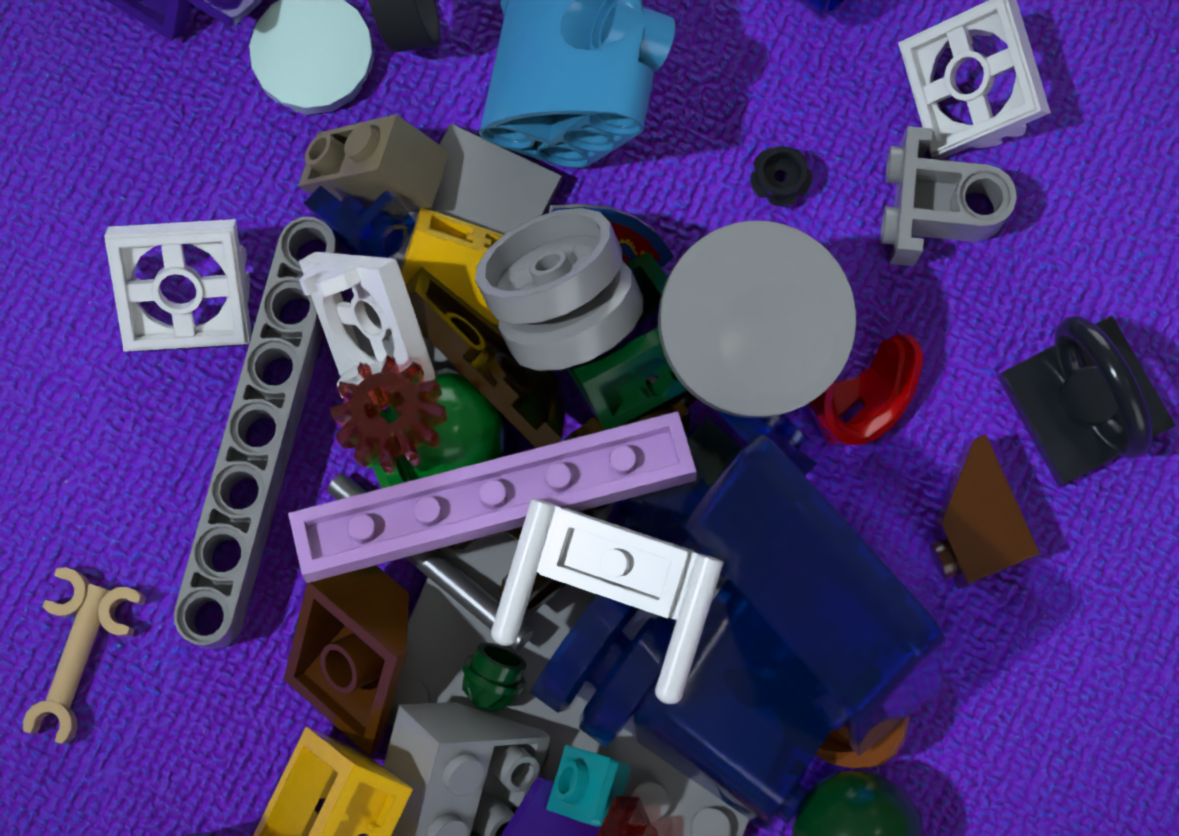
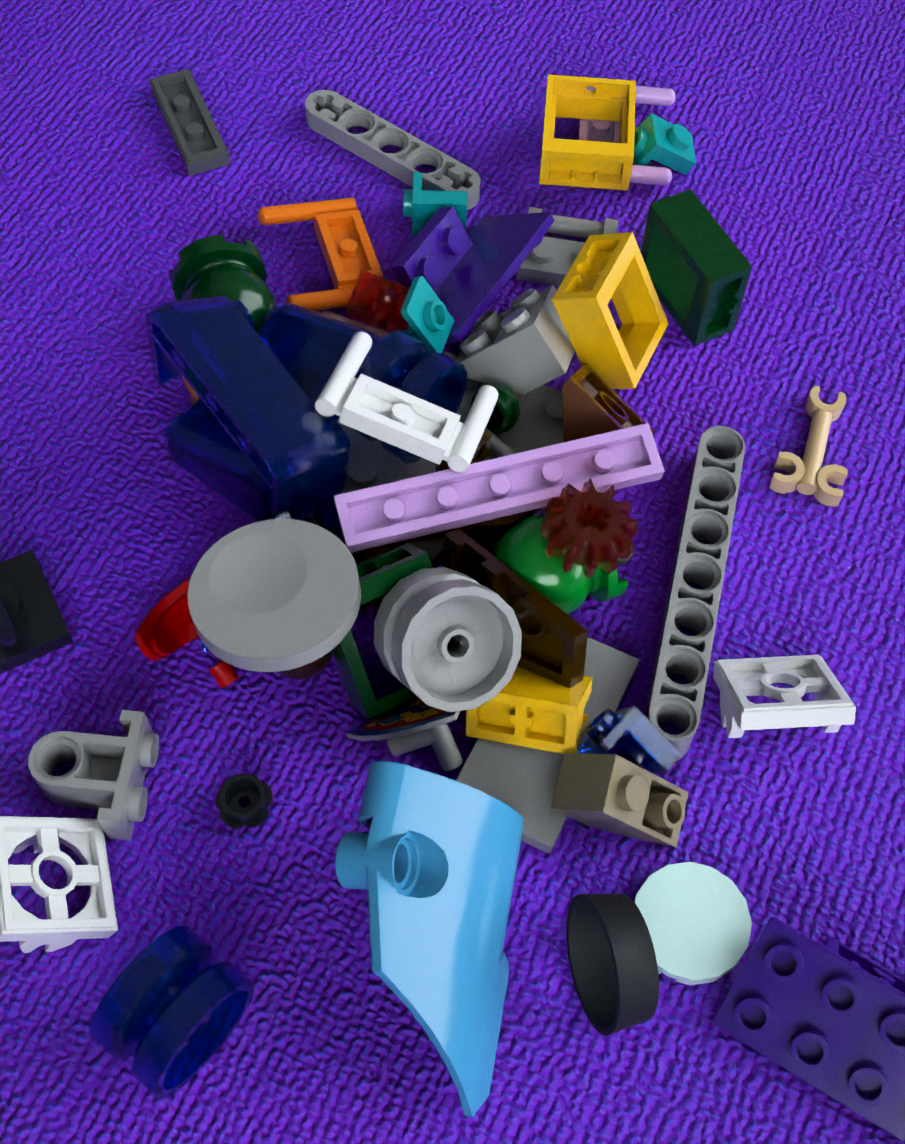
camera: 175 degrees right, 20 degrees down
white piece [299,252,436,401] -> none
reddish brown slope [929,434,1040,590] -> none

